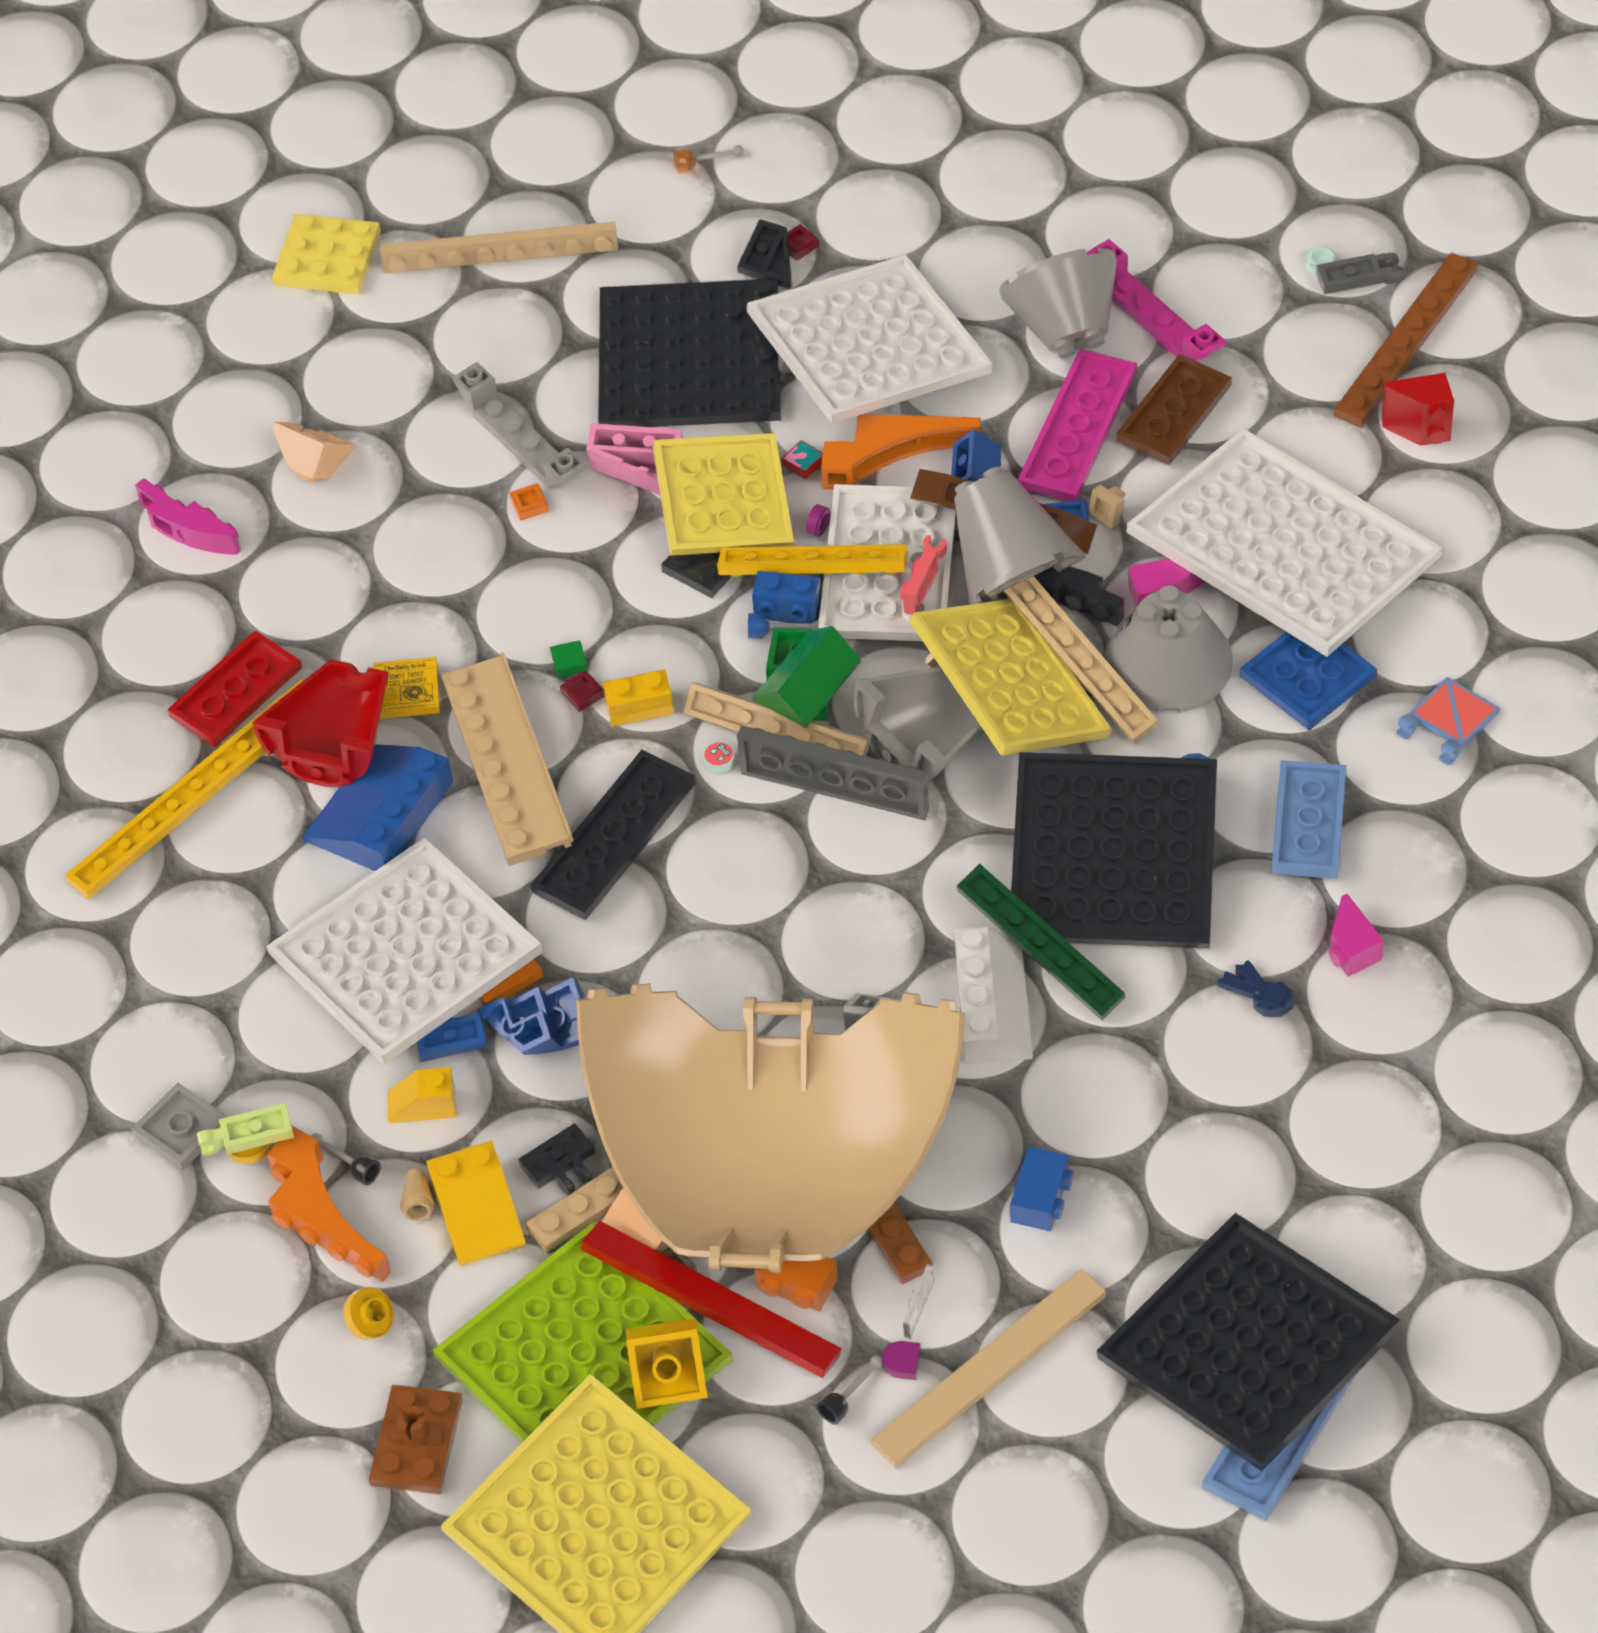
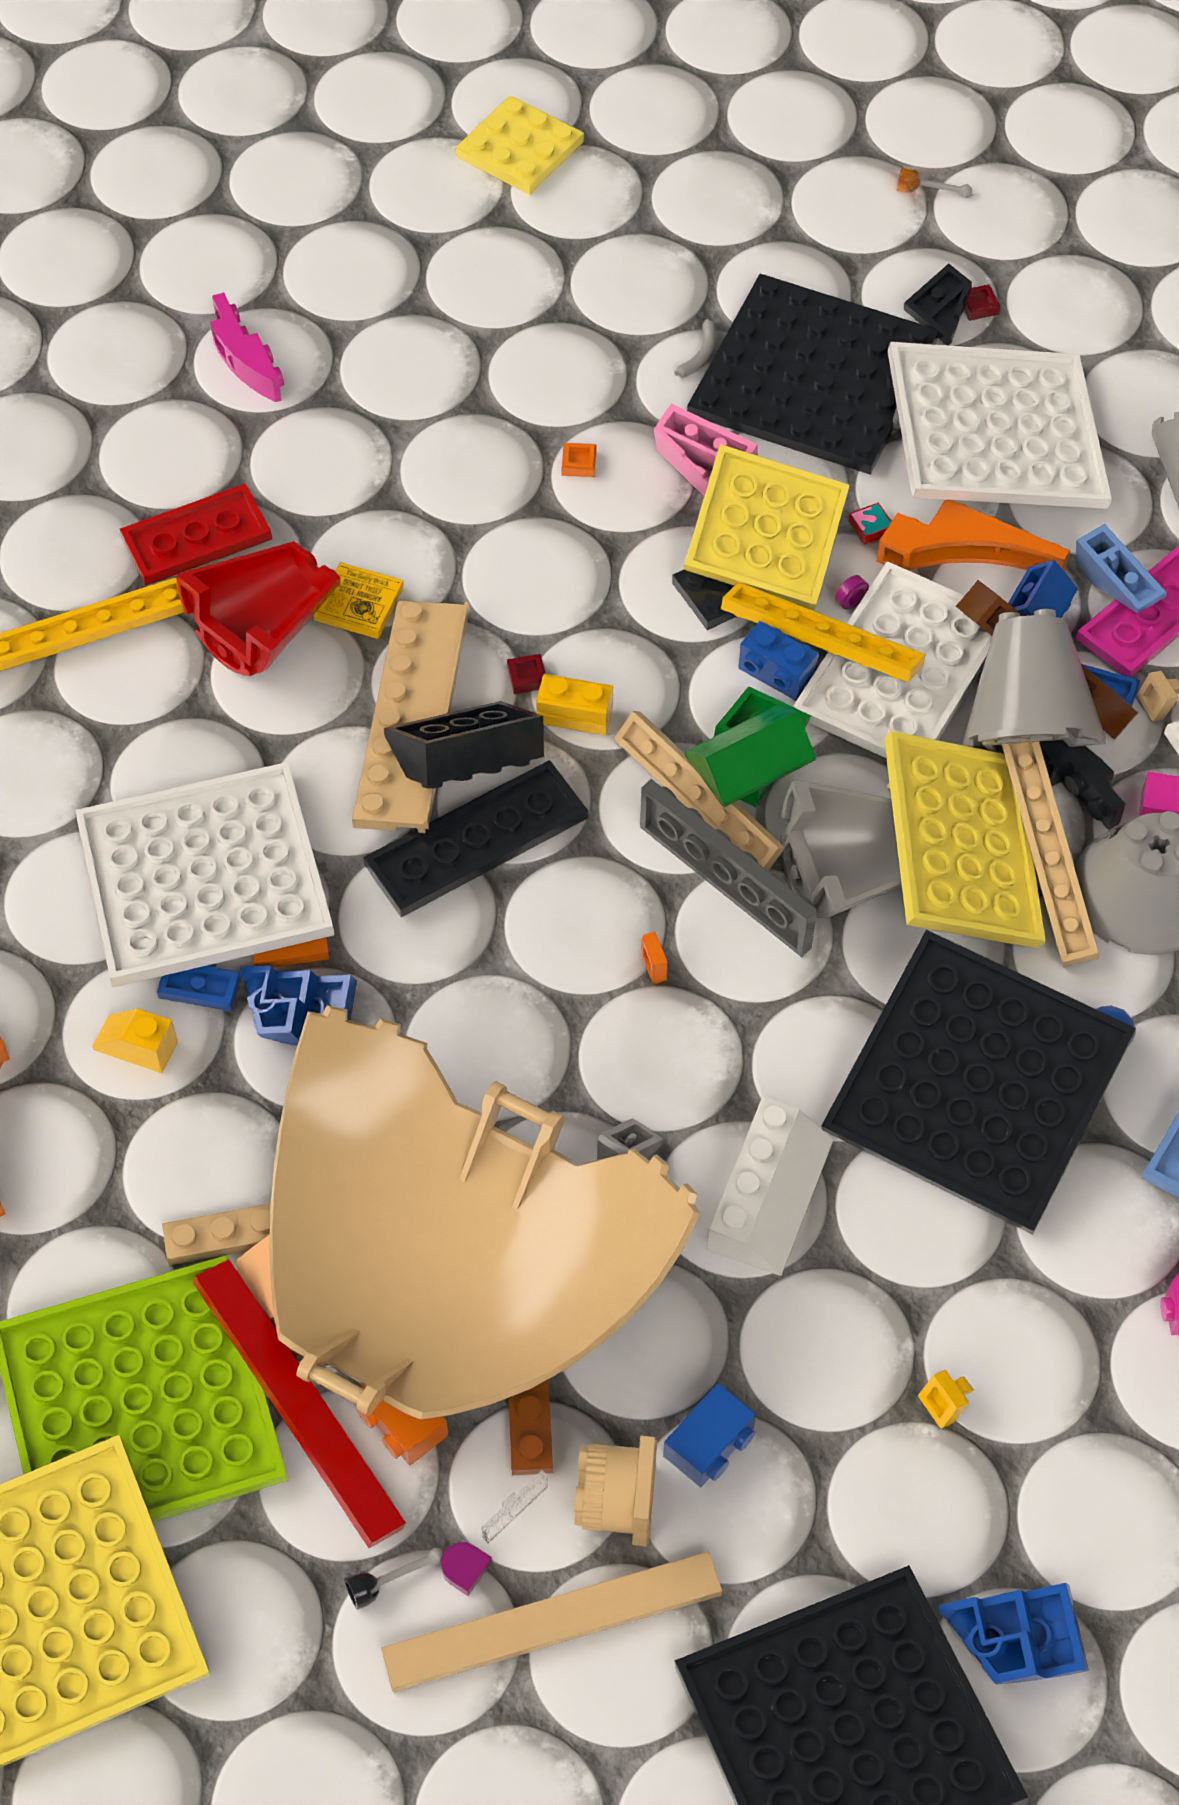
camera: 20 degrees right, 5 degrees up
light nougat slope [273,422,355,482] -> none
blue slope [303,744,453,871] -> none
black hinge [311,1133,381,1186] -> none
tan plate [380,221,618,273] -> none
tan cone [400,1169,435,1221] -> none
yellow slope [426,1140,526,1266] -> none
light grey slope [453,362,587,487] -> none
black hinge [518,1123,595,1196] -> none
green tile [550,640,588,678] -> none
yellow slope [625,1318,708,1409] -> none
tile [703,741,736,774] -> none
blue hinge [748,613,819,639] -> none
coral plate [900,535,947,615] -> none
dark green plate [956,863,1126,1021] -> none
dark blue piece [1217,960,1294,1017] -> none
none -> black slope [384,701,544,789]
none -> tan piece [574,1436,657,1546]
none -> orange tile [641,931,668,984]
none -> light grey piece [674,319,716,378]
none -> yellow tile [918,1369,974,1429]
none -> blue slope [938,1583,1089,1685]
none -> medium blue slope [1076,524,1167,614]

